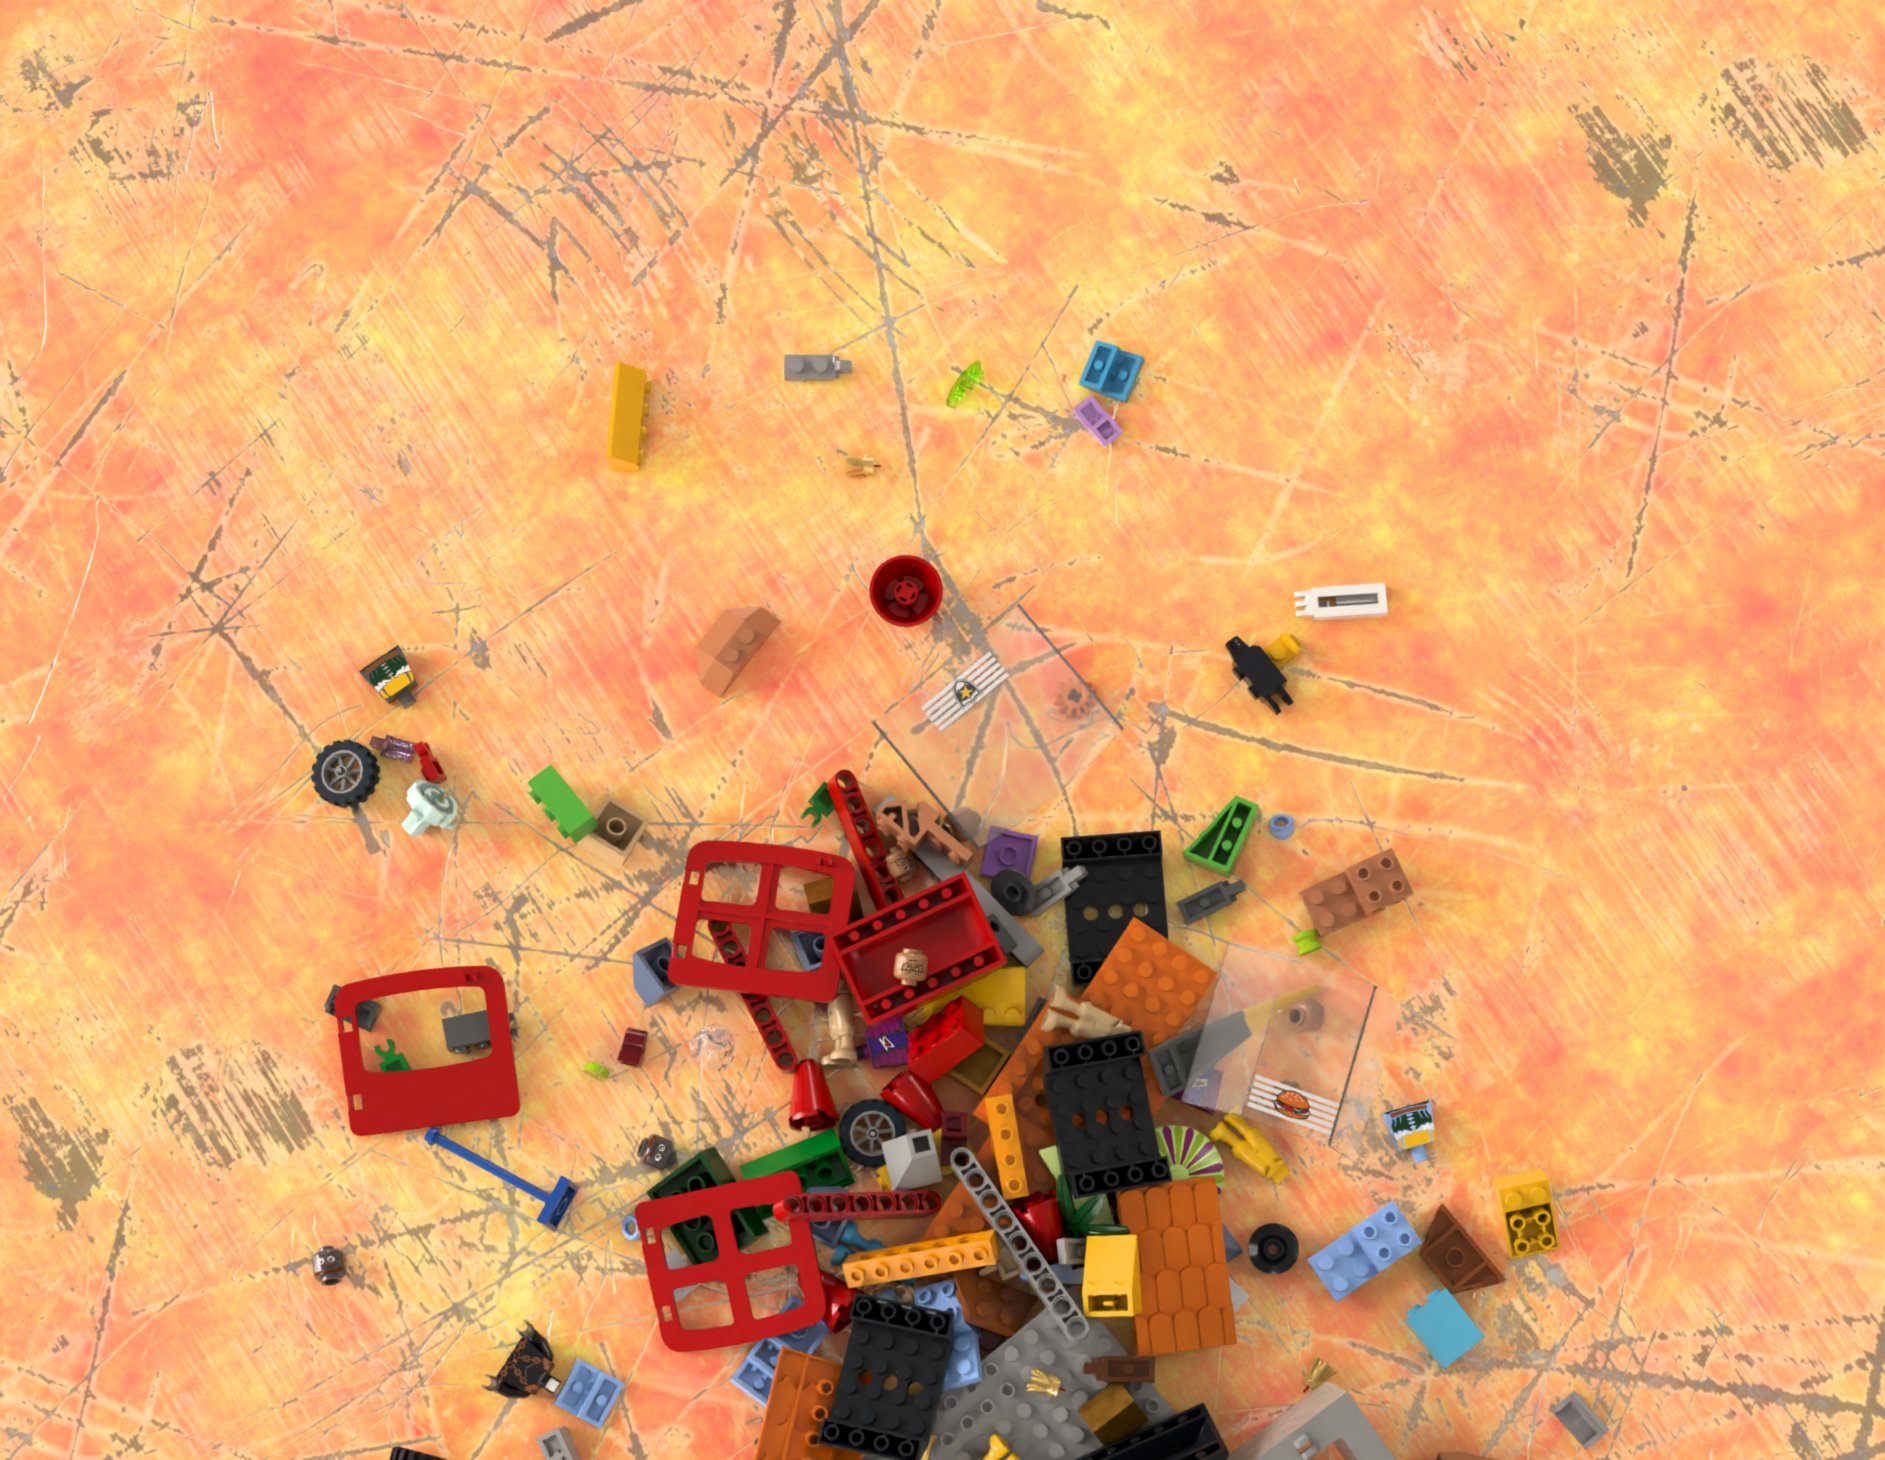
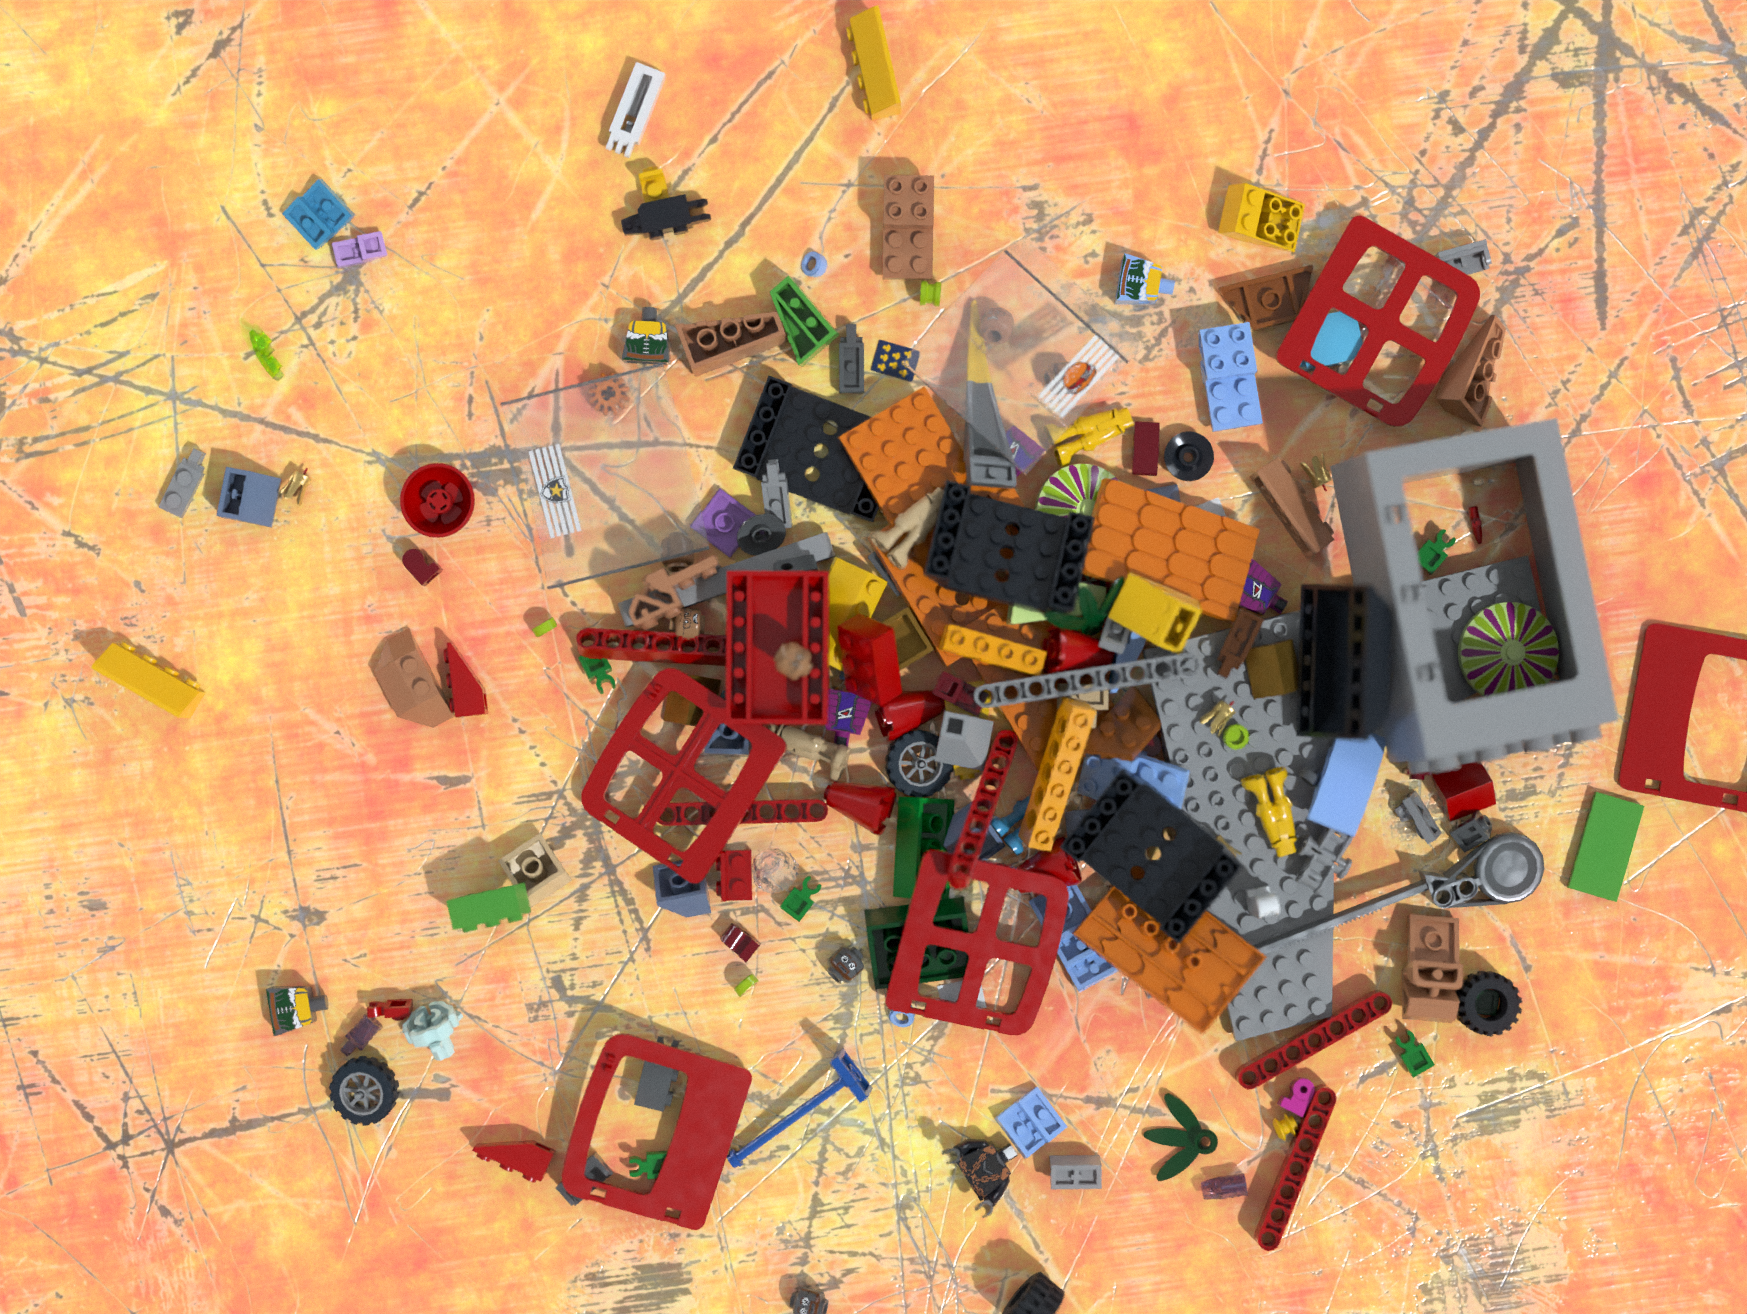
camera: 60 degrees left, 10 degrees up
none -> sand blue slope [216,467,282,528]
none -> dark red leg [402,549,443,586]
none -> red slope [443,642,489,718]
none -> red slope [472,1140,556,1183]
none -> lime tile [532,617,557,637]
none -> torso [622,307,671,366]
none -> nougat wedge [675,311,788,377]
none -> red bracket [716,850,753,902]
none -> green plate [780,876,822,922]
none -> yellow slope [846,5,901,120]
none -> dark blue sticker [871,339,921,382]
none -> dark red slope [1132,421,1160,476]
none -> lime tile [1222,724,1249,750]
none -> torso [1239,559,1288,615]
none -> nougat slope [1250,457,1335,558]
none -> red window [1276,215,1480,427]

